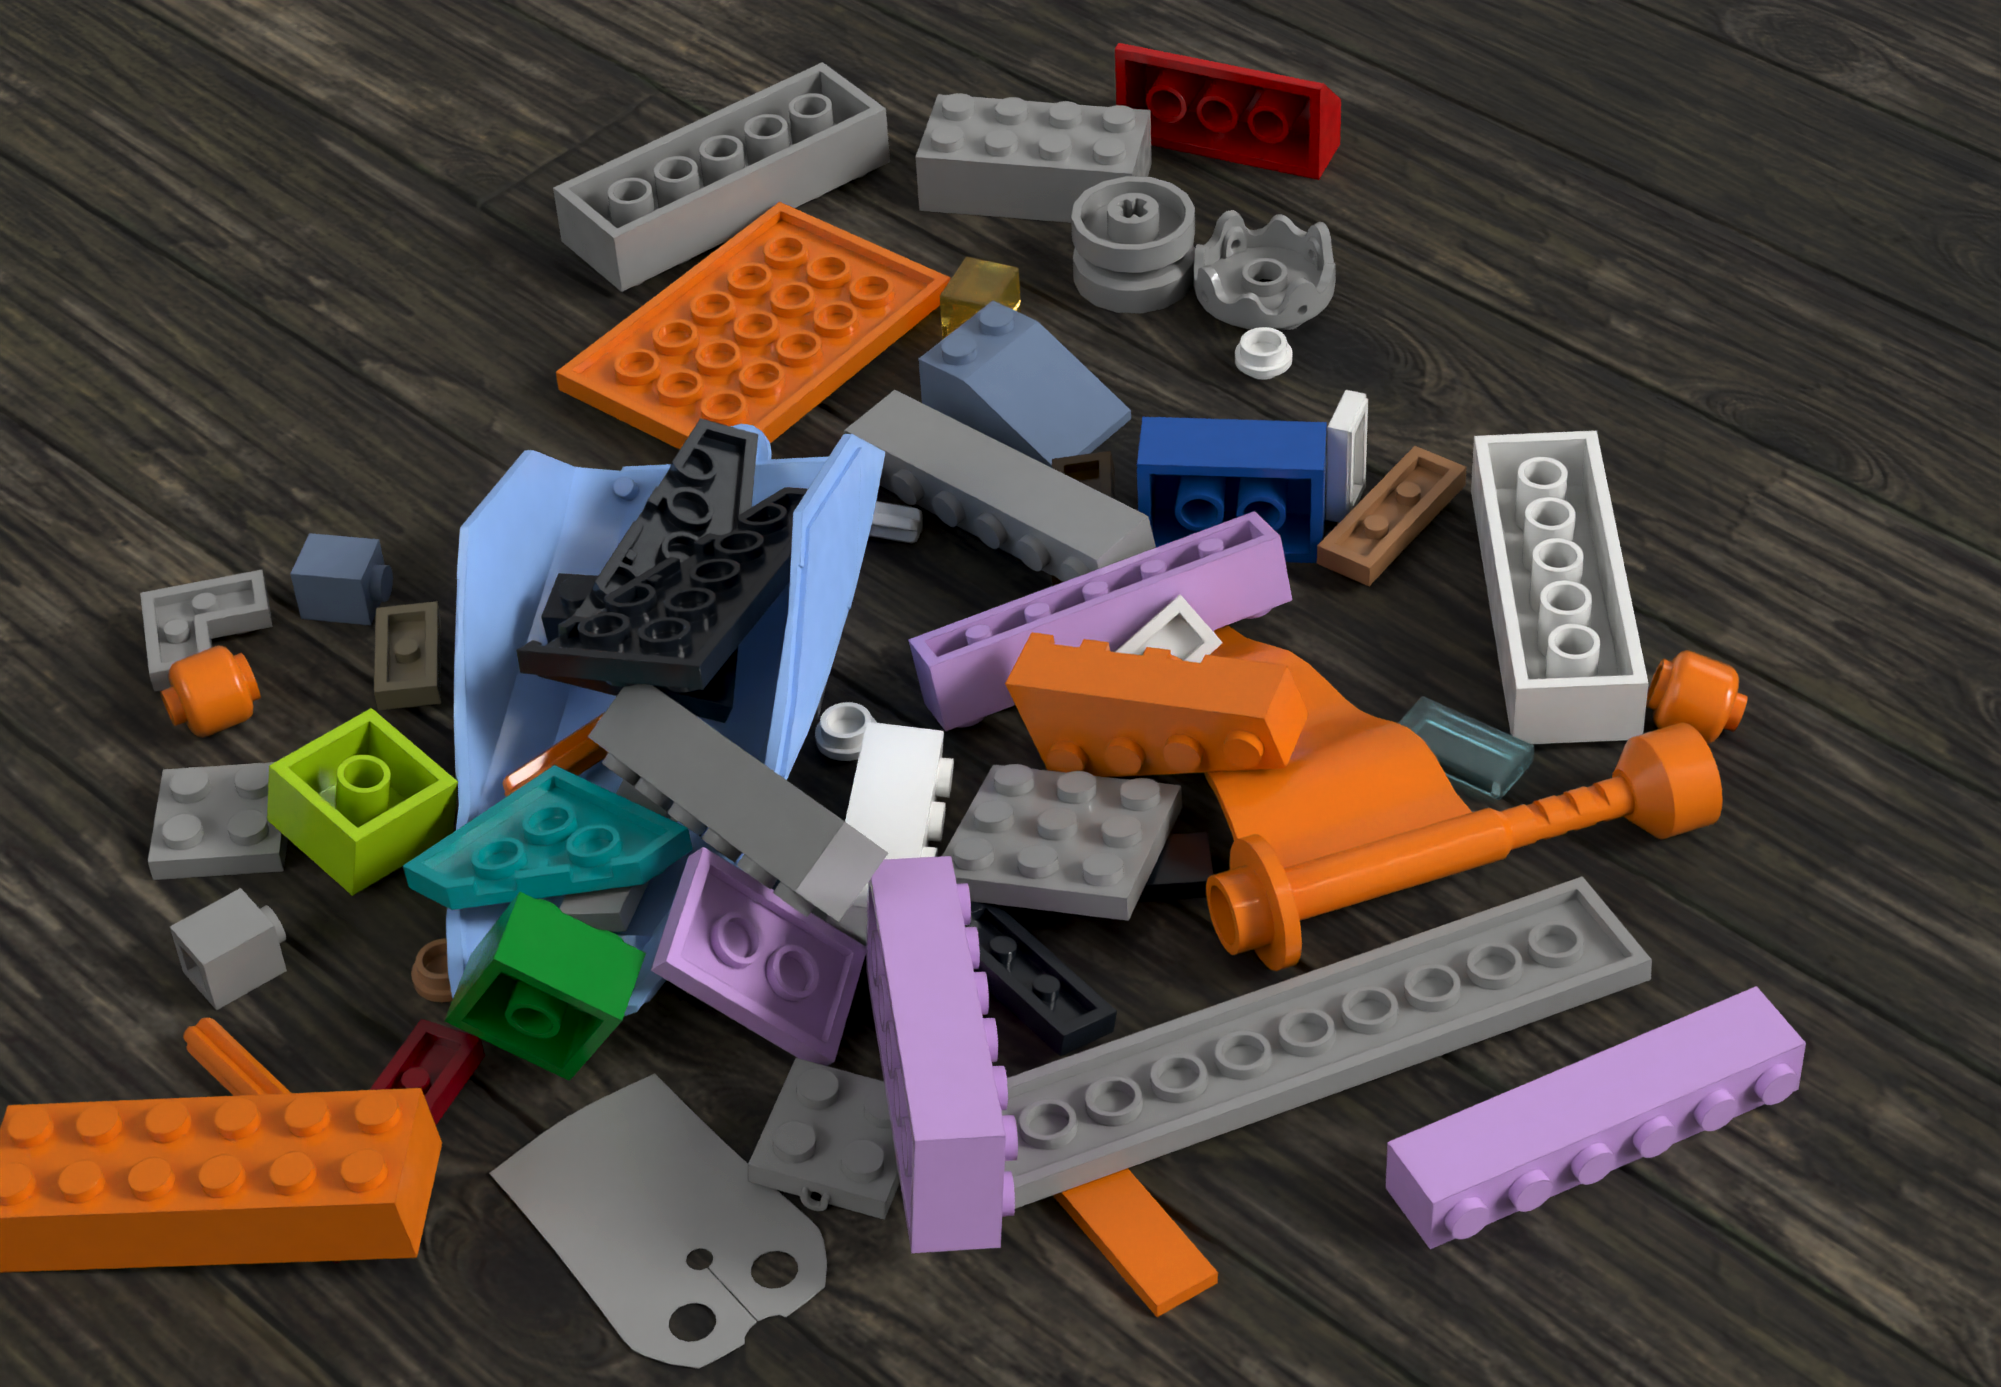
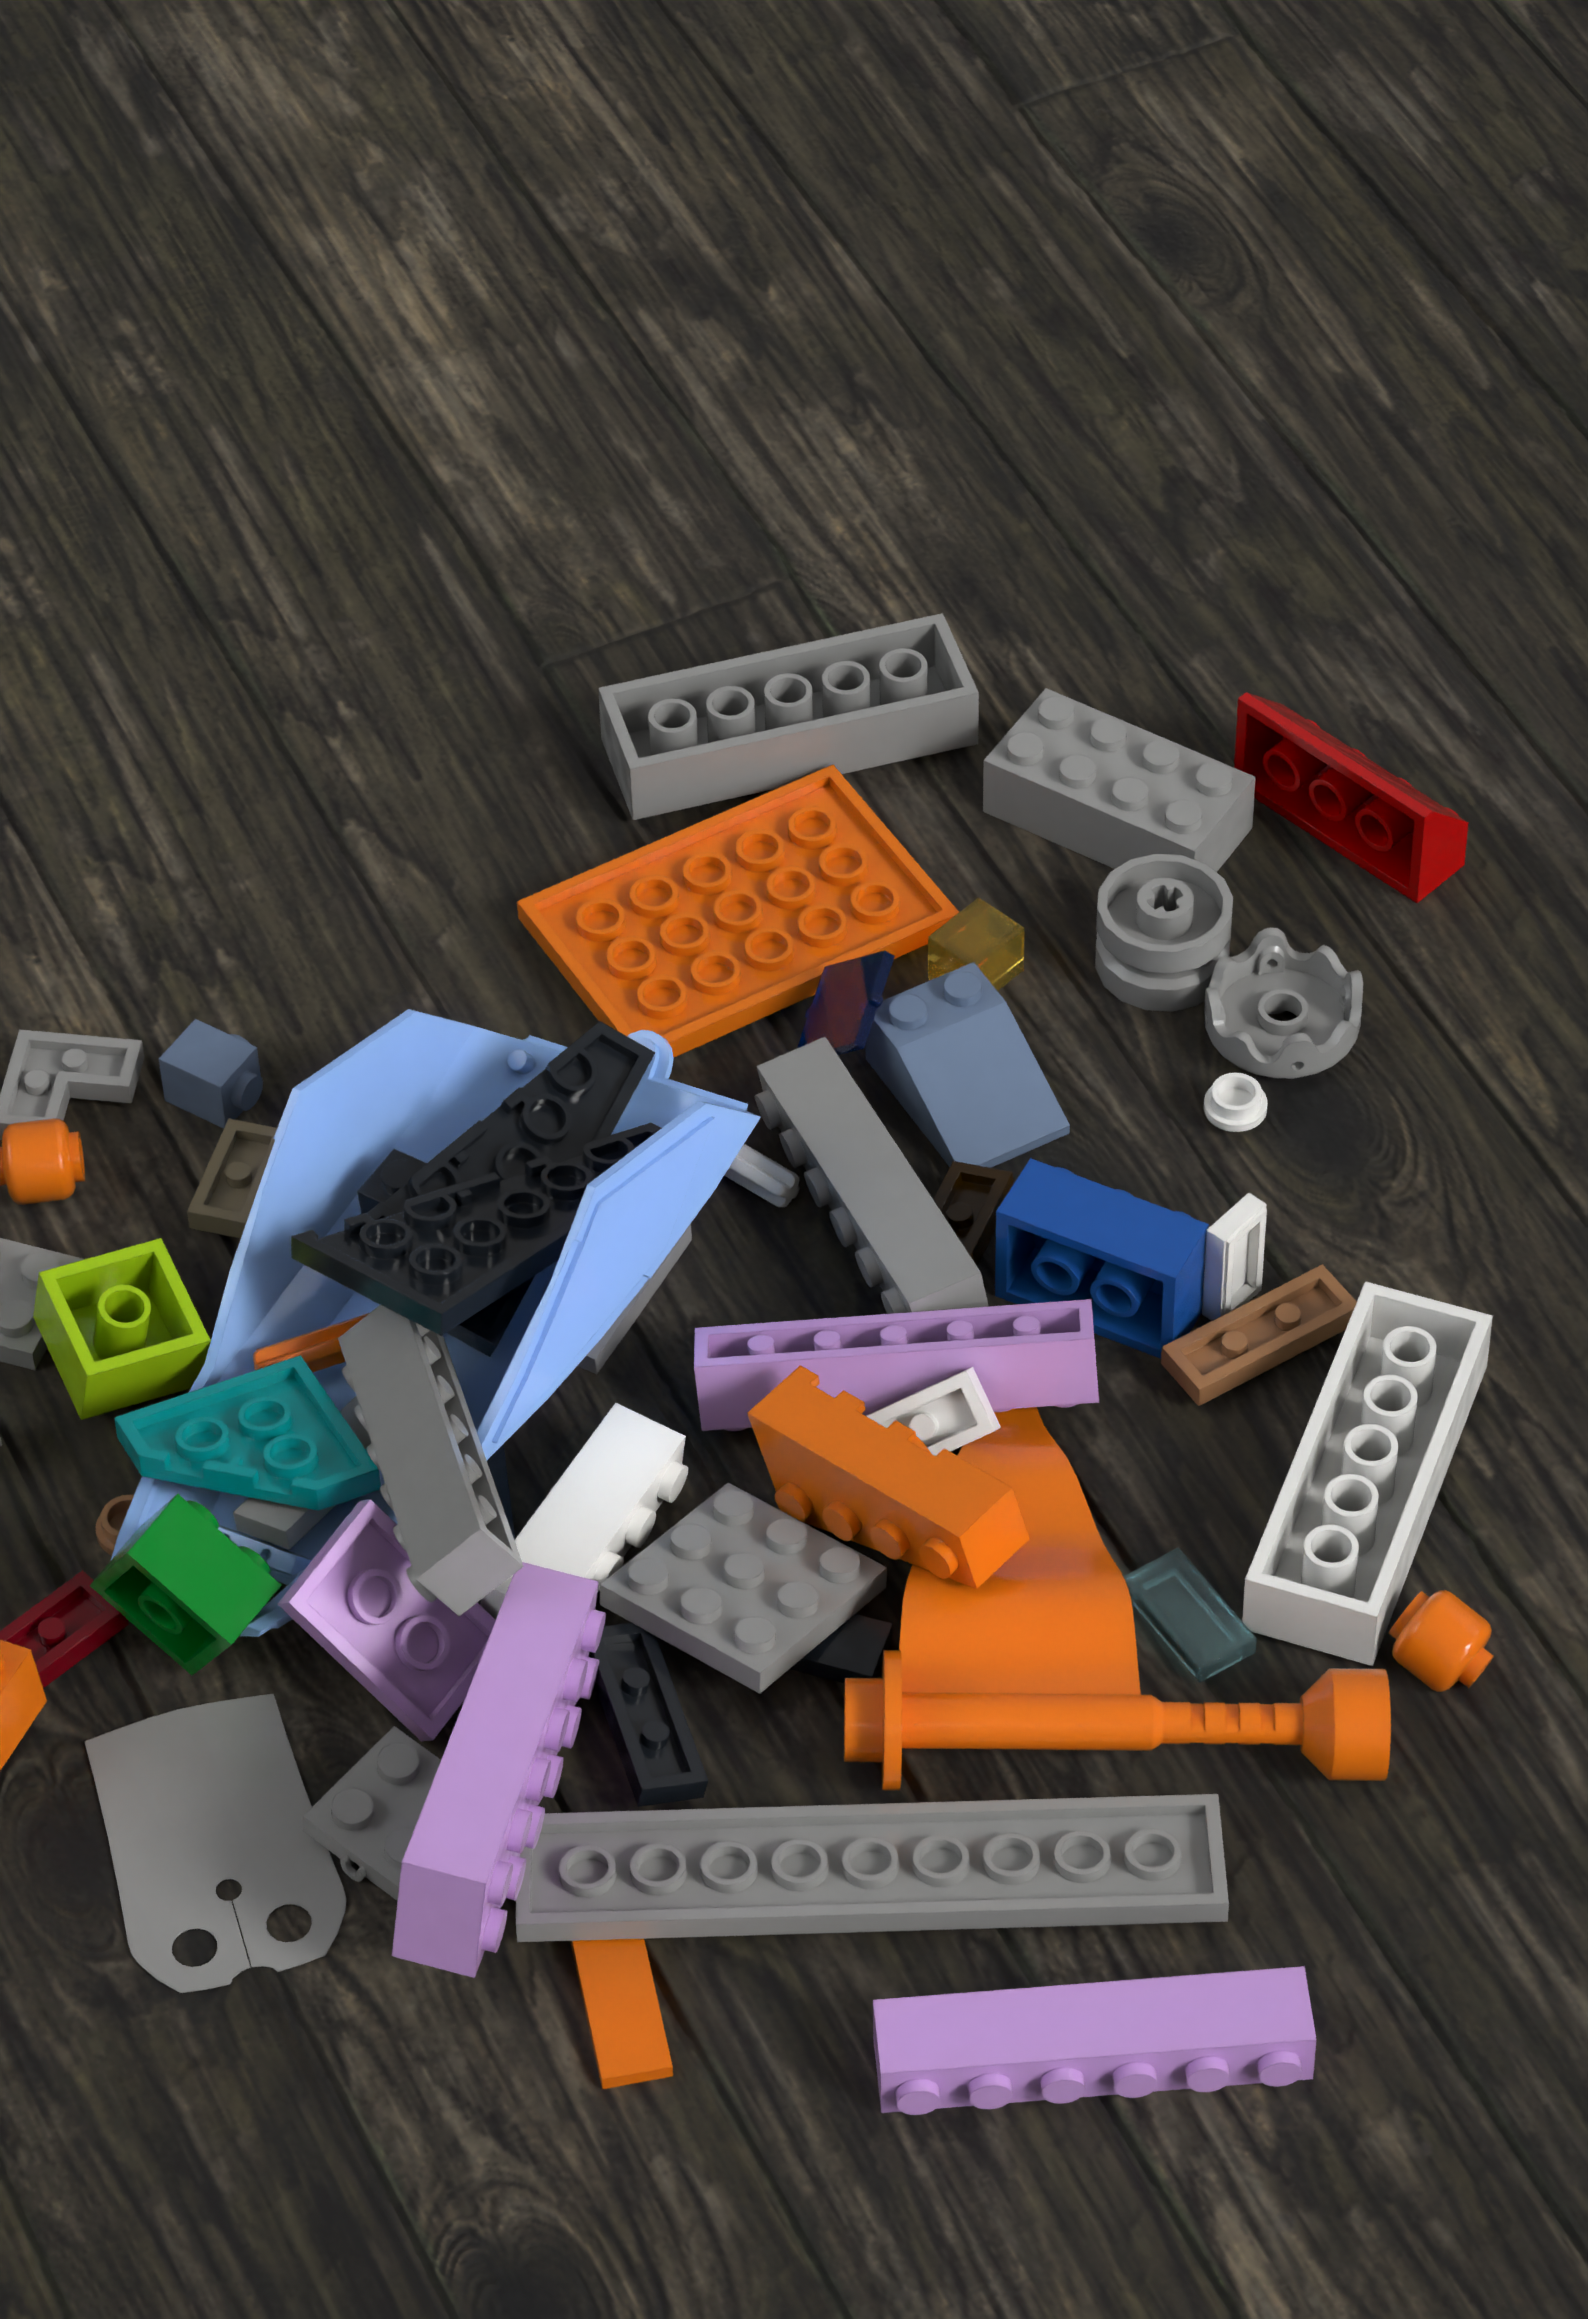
camera: 20 degrees right, 5 degrees up
white plate [815,702,877,761] -> none
none -> piece [797,951,895,1055]

